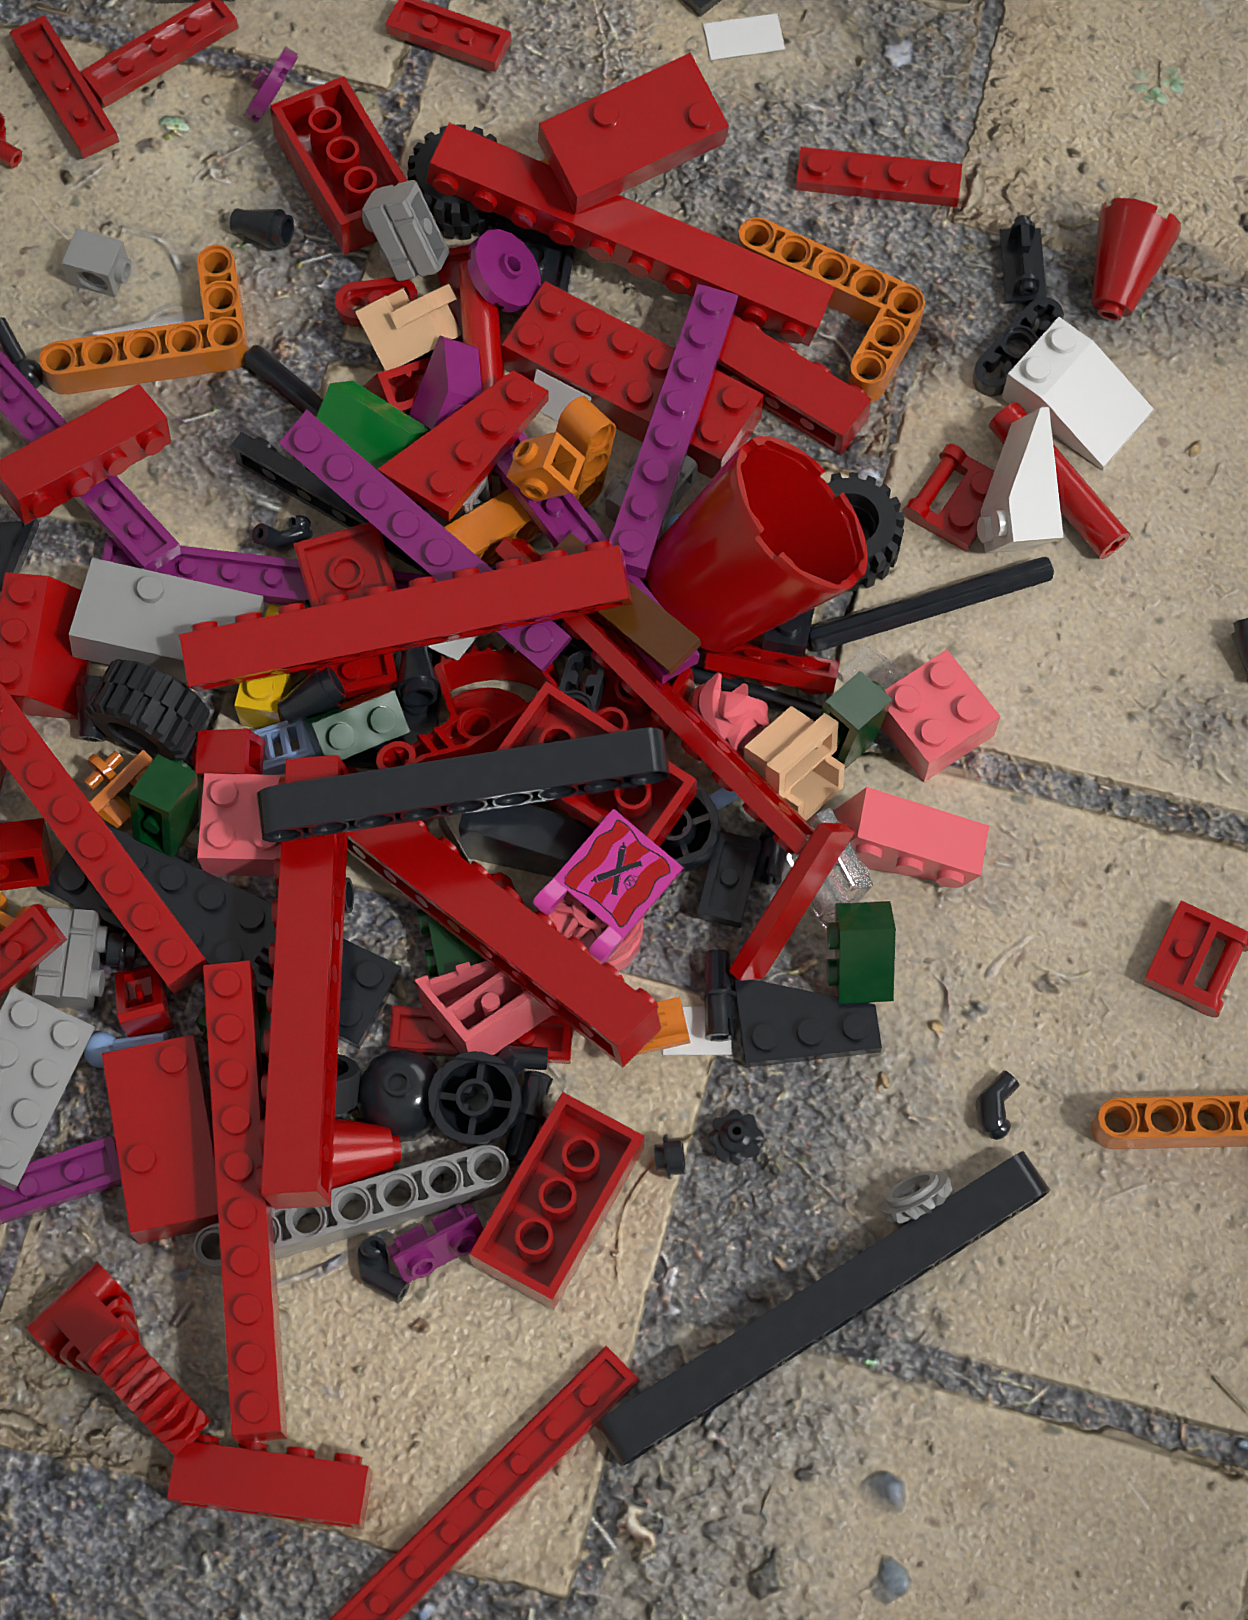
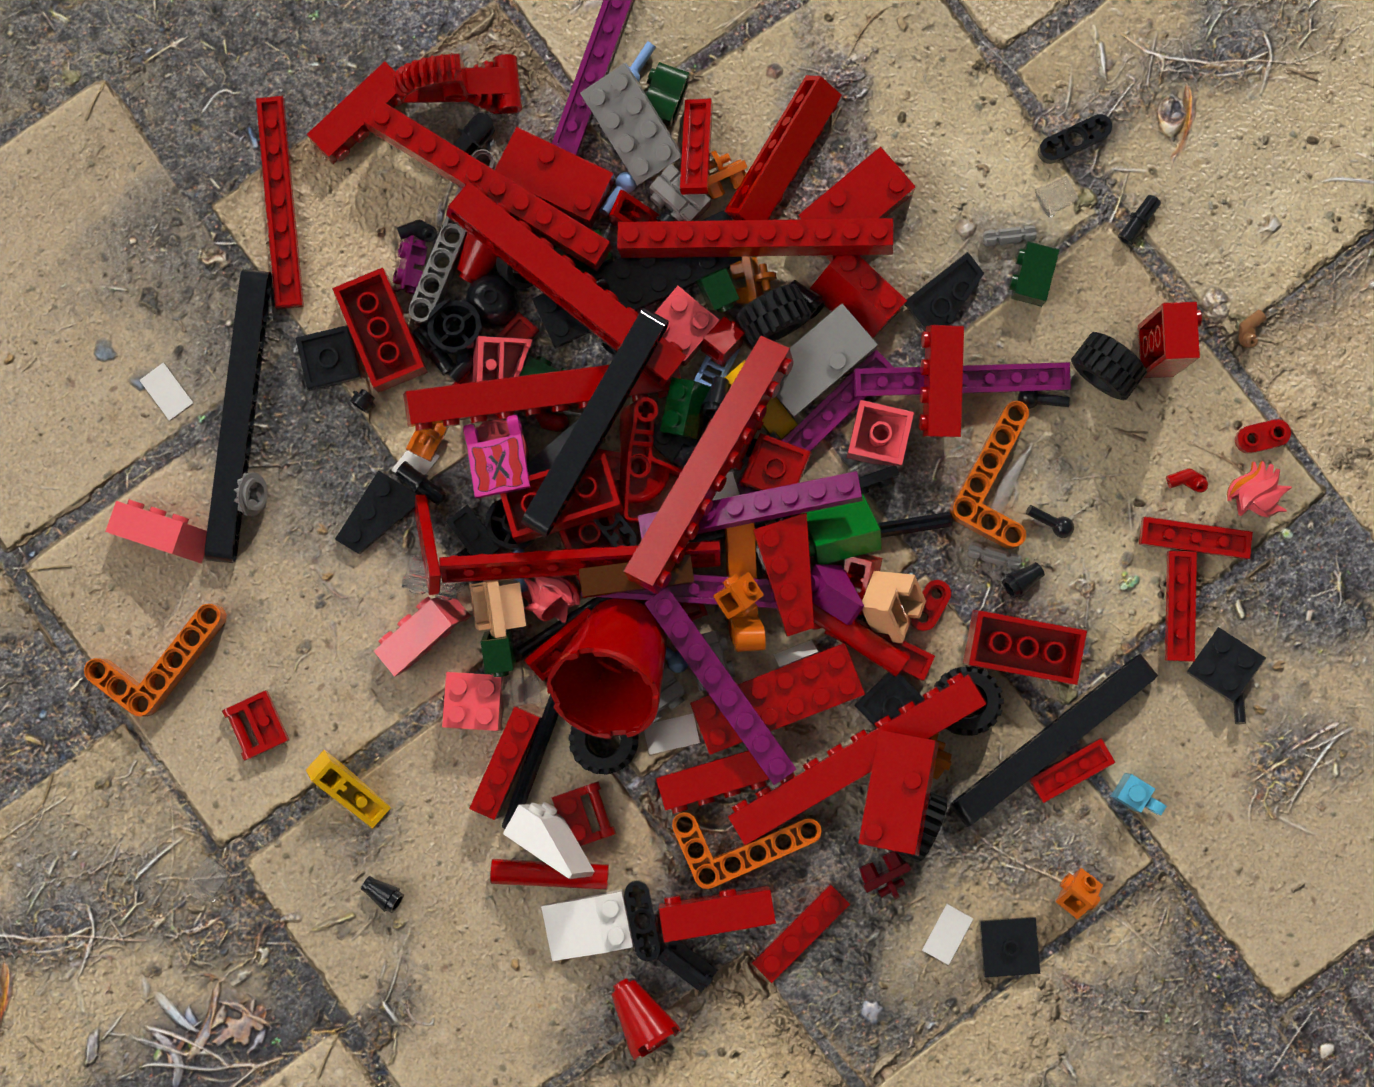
camera: 130 degrees right, 15 degrees up
light grey brick [62,228,132,297] -> none
magenta plate [243,46,298,123] -> none
black arm [252,515,313,553] -> none
light grey brick [362,180,450,281] -> none
magenta plate [467,229,541,312] -> none
black plant [707,1109,764,1166] -> none
dark green brick [827,901,896,1004] -> none
black arm [976,1070,1020,1140] -> none
none -> coral wedge [105,499,207,564]
none -> white sticker [140,363,193,420]
none -> black plate [295,325,362,391]
none -> yellow slope [306,750,391,829]
none -> black arm [453,113,495,155]
none -> red brick [469,706,542,820]
none -> red brick [659,885,776,943]
none -> coral slope [846,400,914,466]
none -> dark red hips [859,851,911,900]
none -> black beam [950,654,1158,827]
none -> light grey axle [967,542,1021,569]
none -> black bar [1026,505,1074,538]

